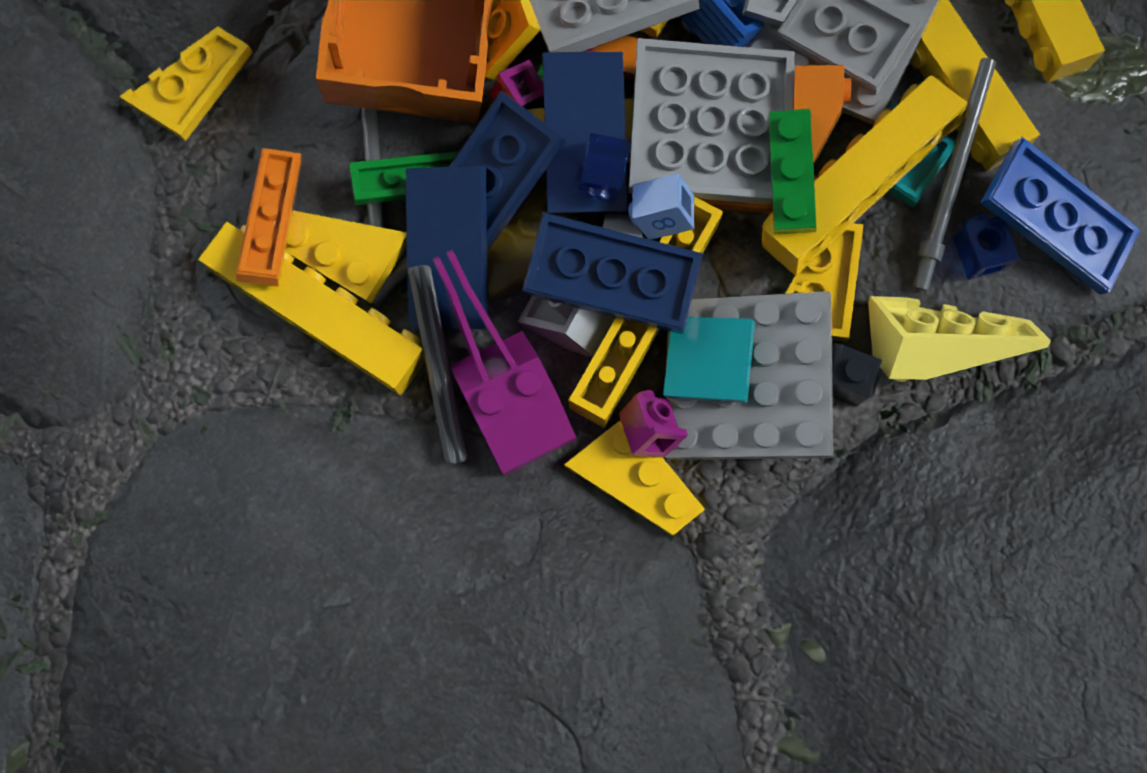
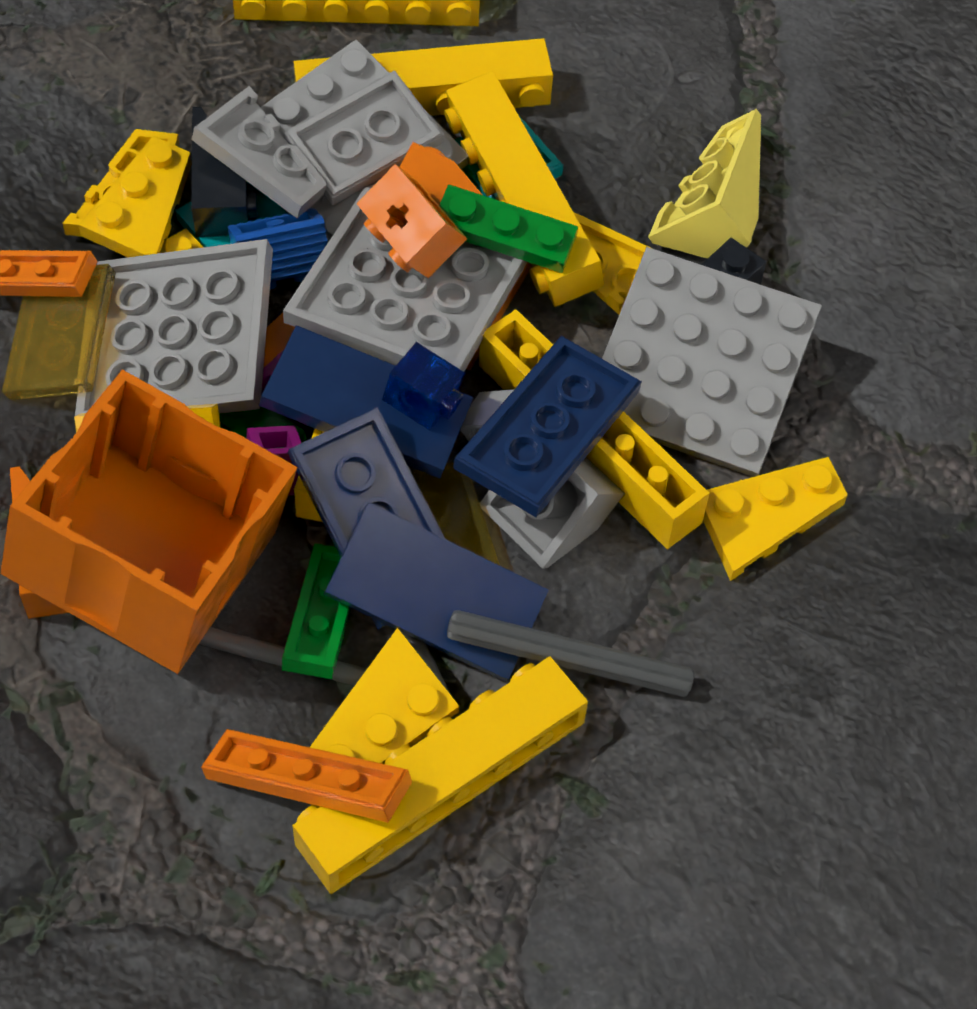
camera: 75 degrees left, 20 degrees down
yellow wing [119,27,253,141] -> none
magenta slope [433,250,576,476] -> none
magenta brick [618,390,688,457] -> none
medium blue brick [628,173,694,240] -> none
teal tile [663,316,755,403] -> none
dark grey bar [912,58,997,291] -> none
clear blue brick [953,214,1020,281] -> none
blue tile [980,137,1141,295] -> none
none -> orange brick [356,164,467,278]

